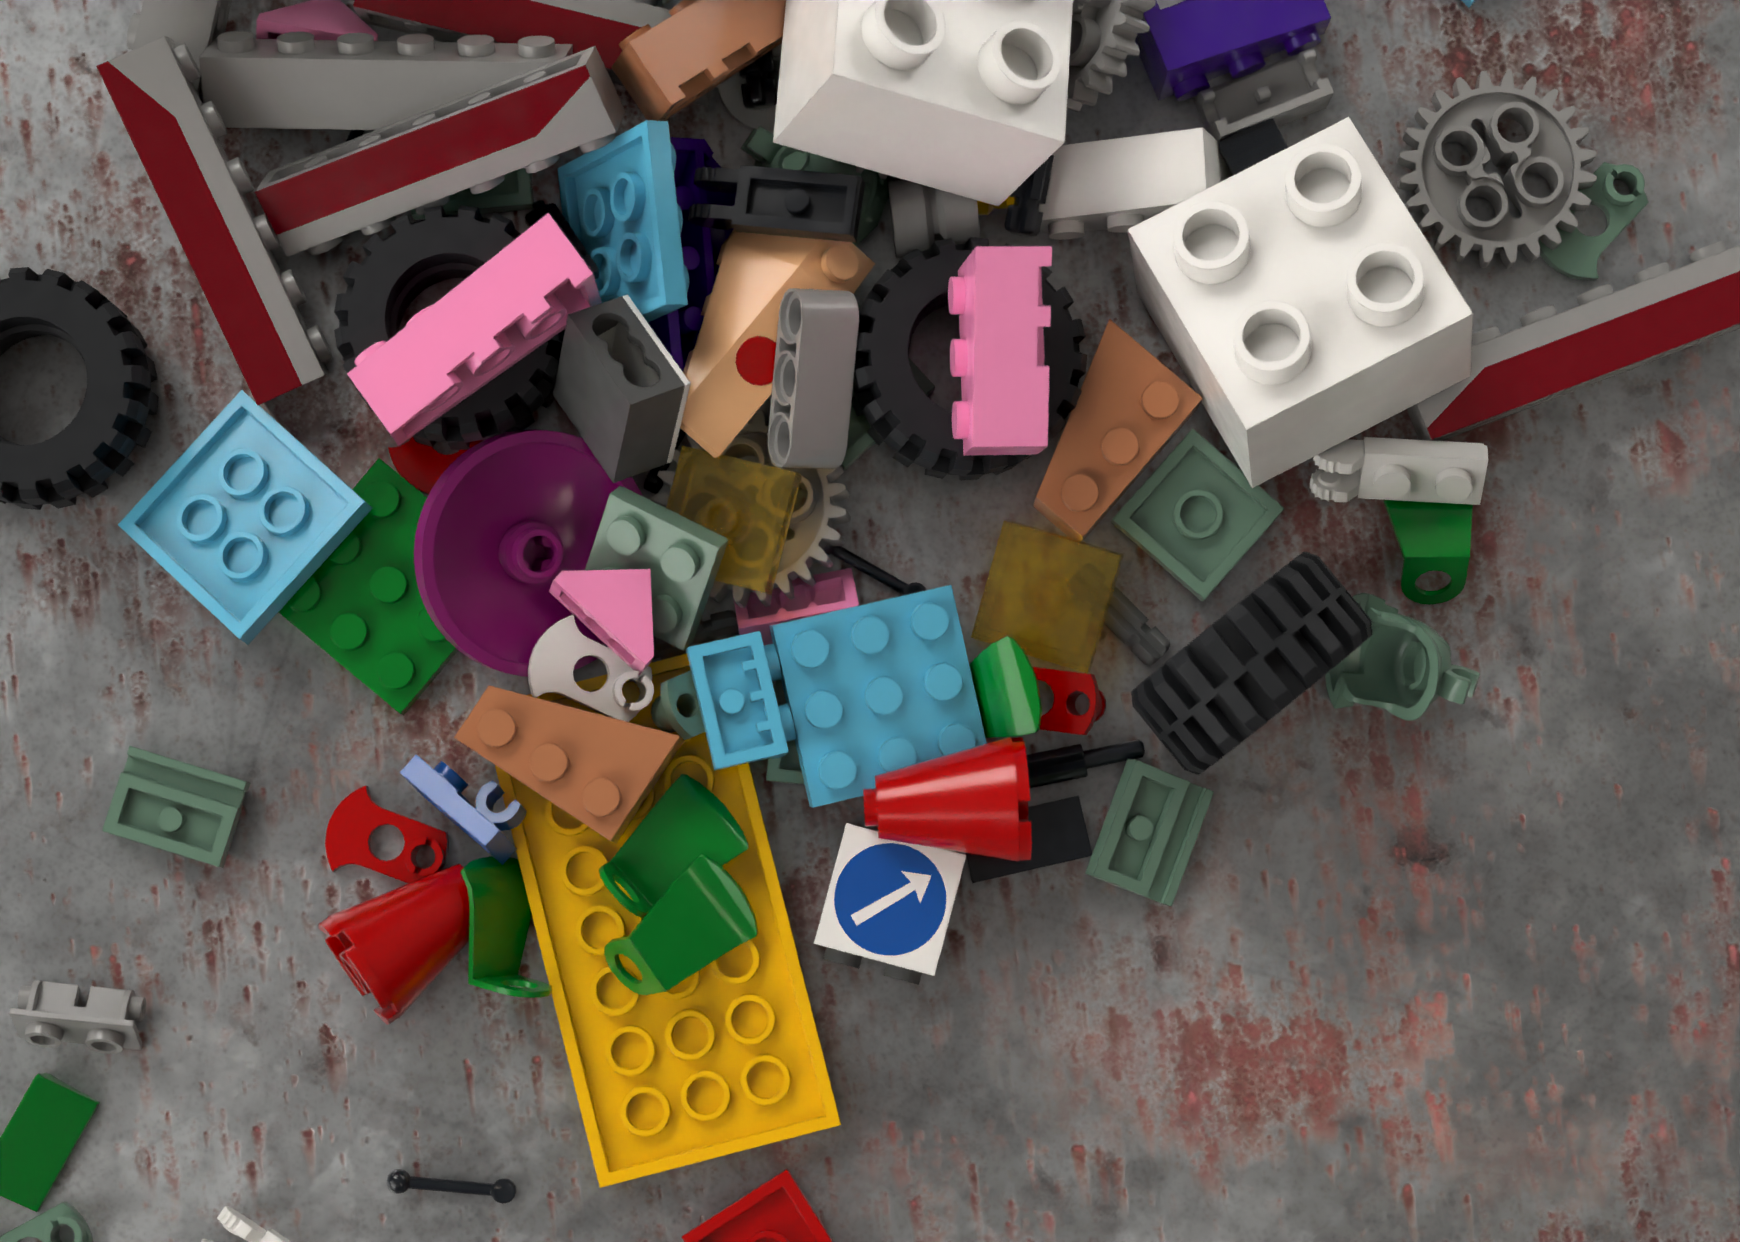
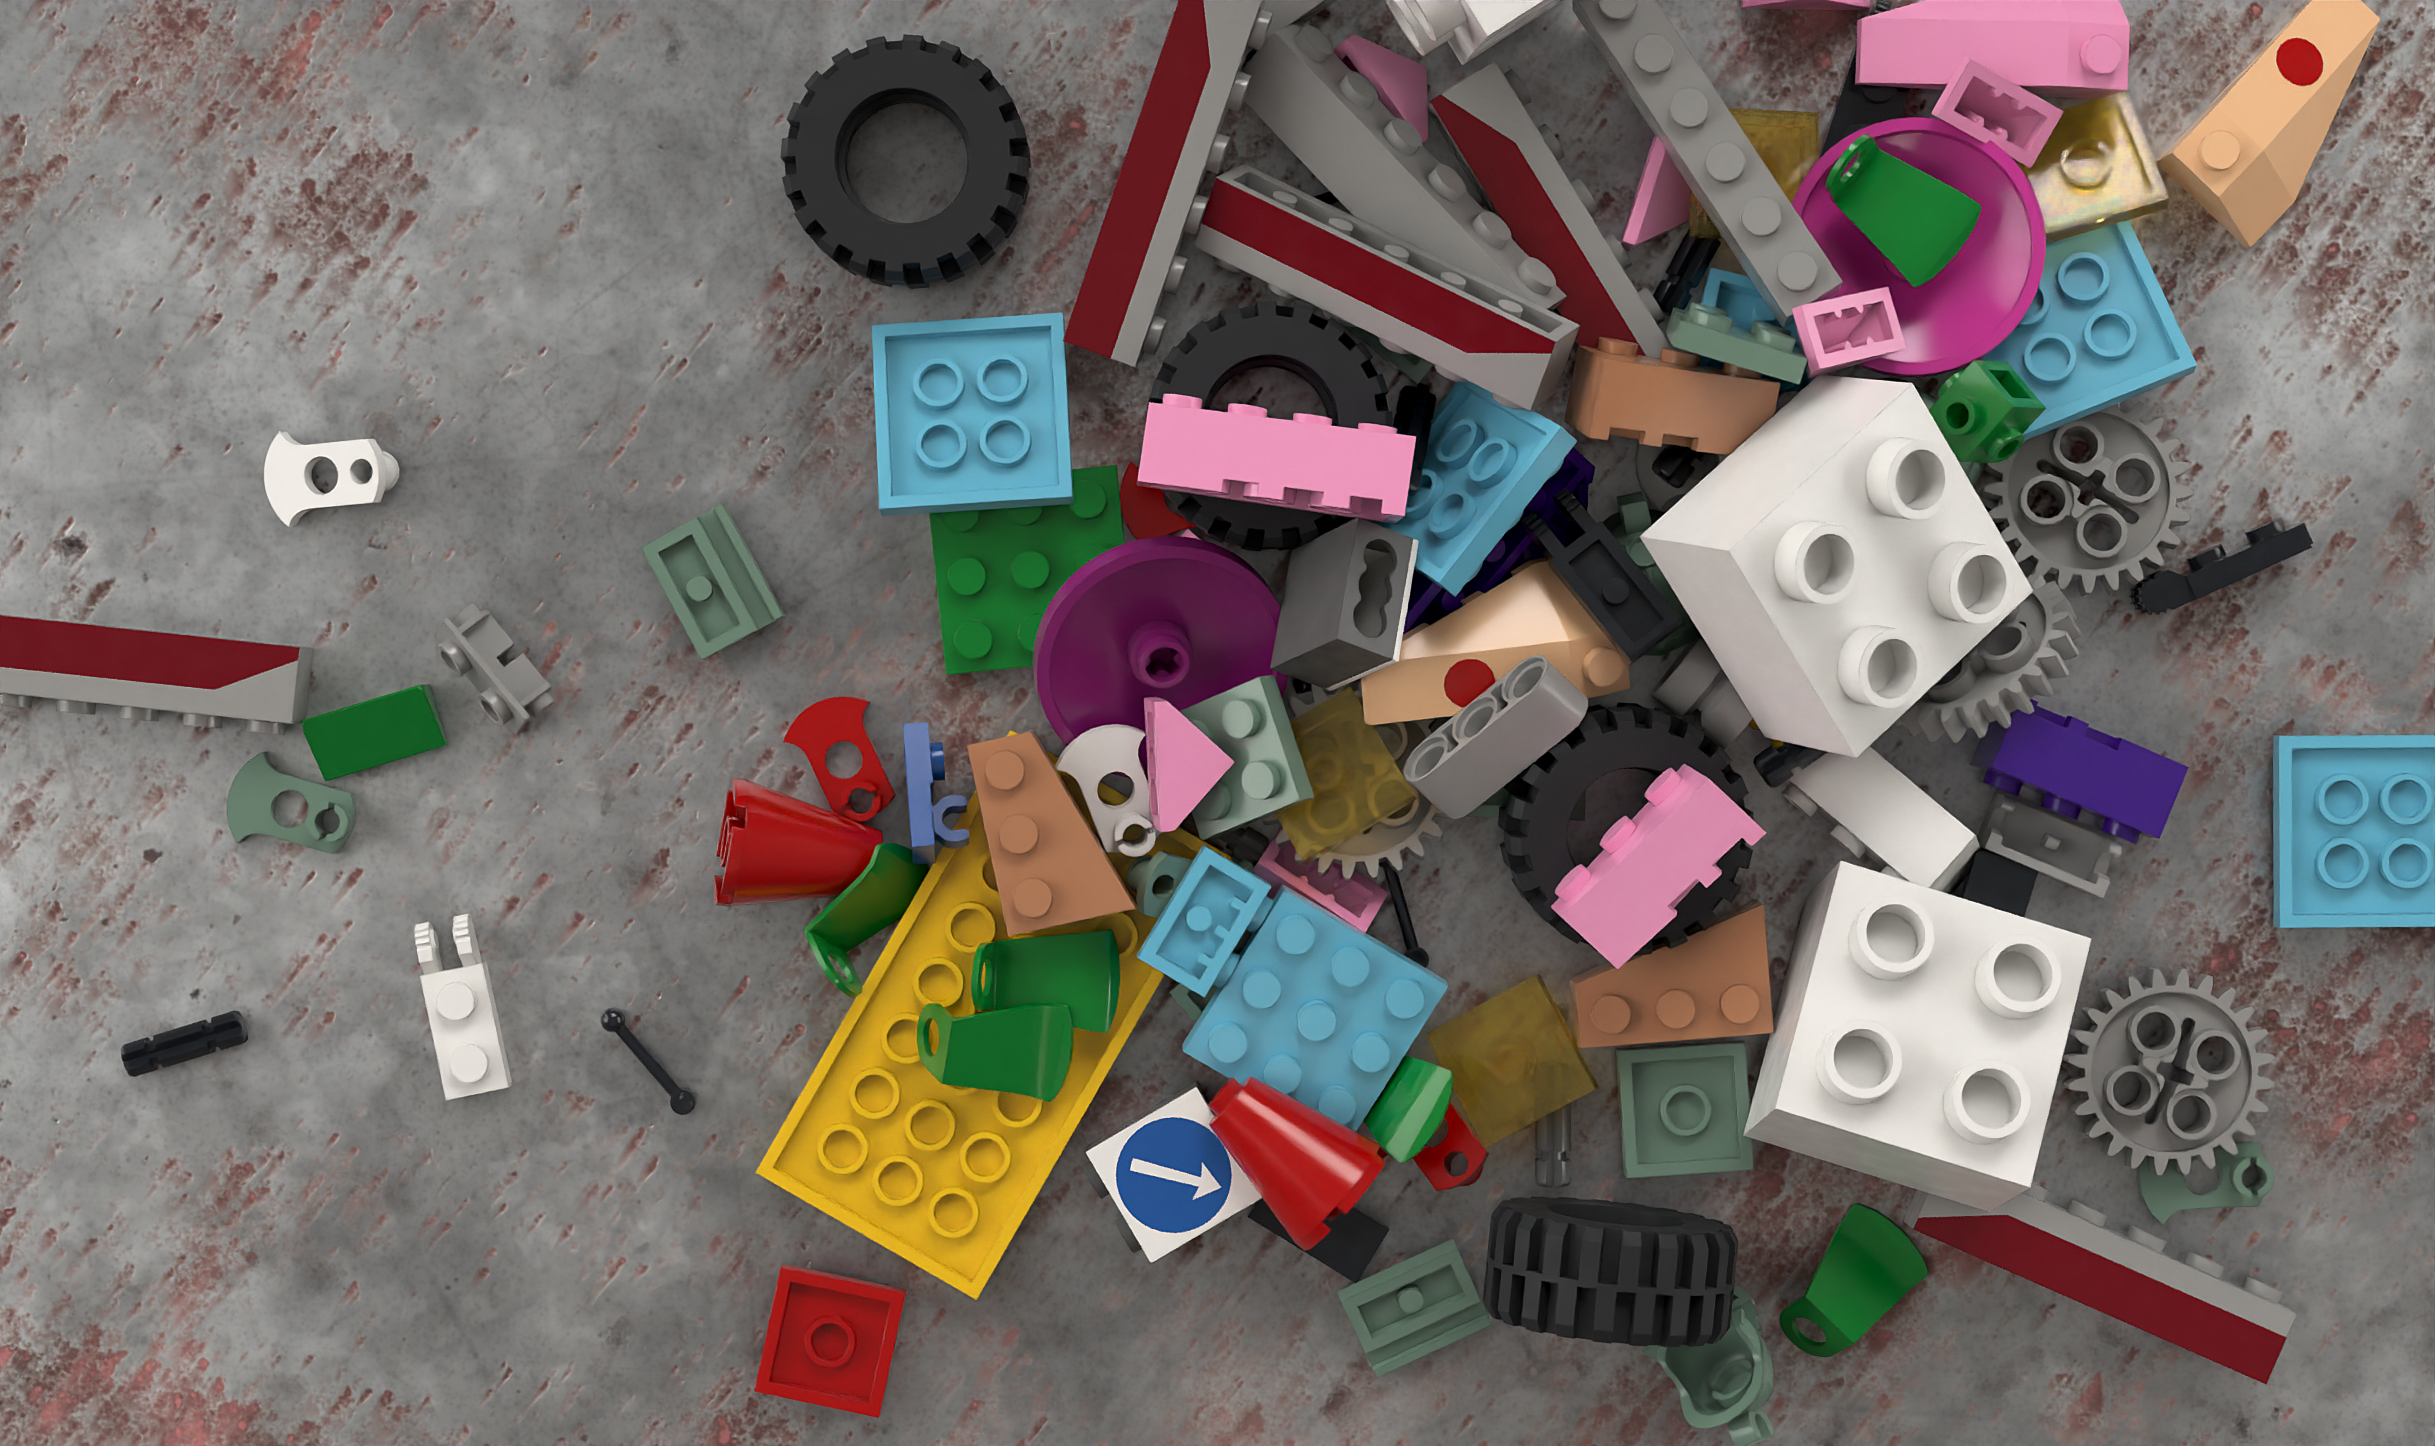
camera: 40 degrees right, 5 degrees up
black axle [1027,739,1145,788] -> none
white hinge [1309,437,1489,505] -> none

